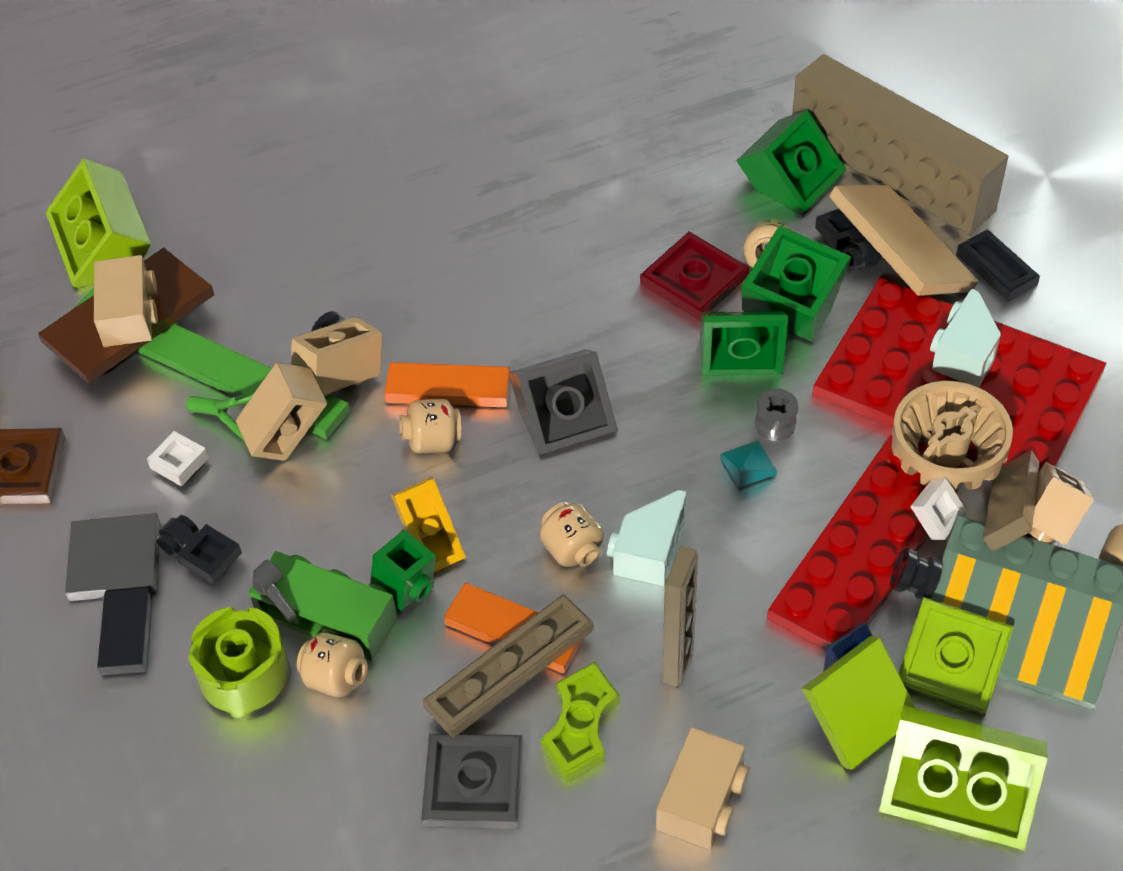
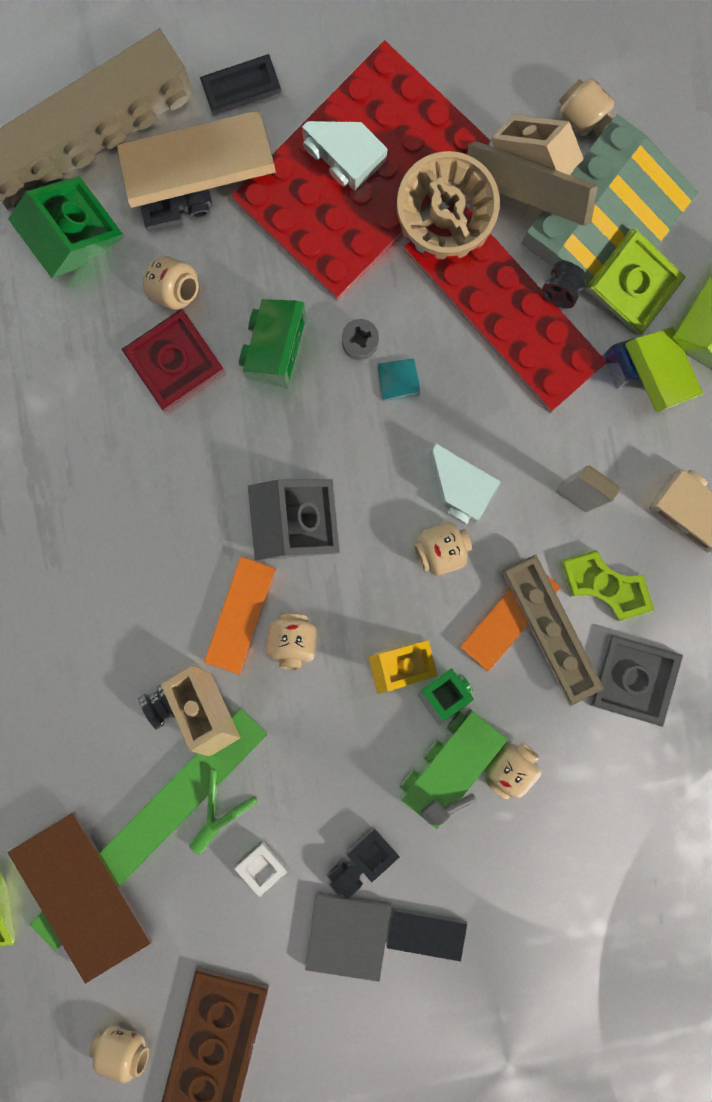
camera: 80 degrees left, 35 degrees up
tan brick [94,255,158,347] -> none
lime brick [188,607,290,718] -> none
tan brick [235,362,328,461] -> none
green slope [741,225,851,342] -> none
white plate [911,477,967,540] -> none

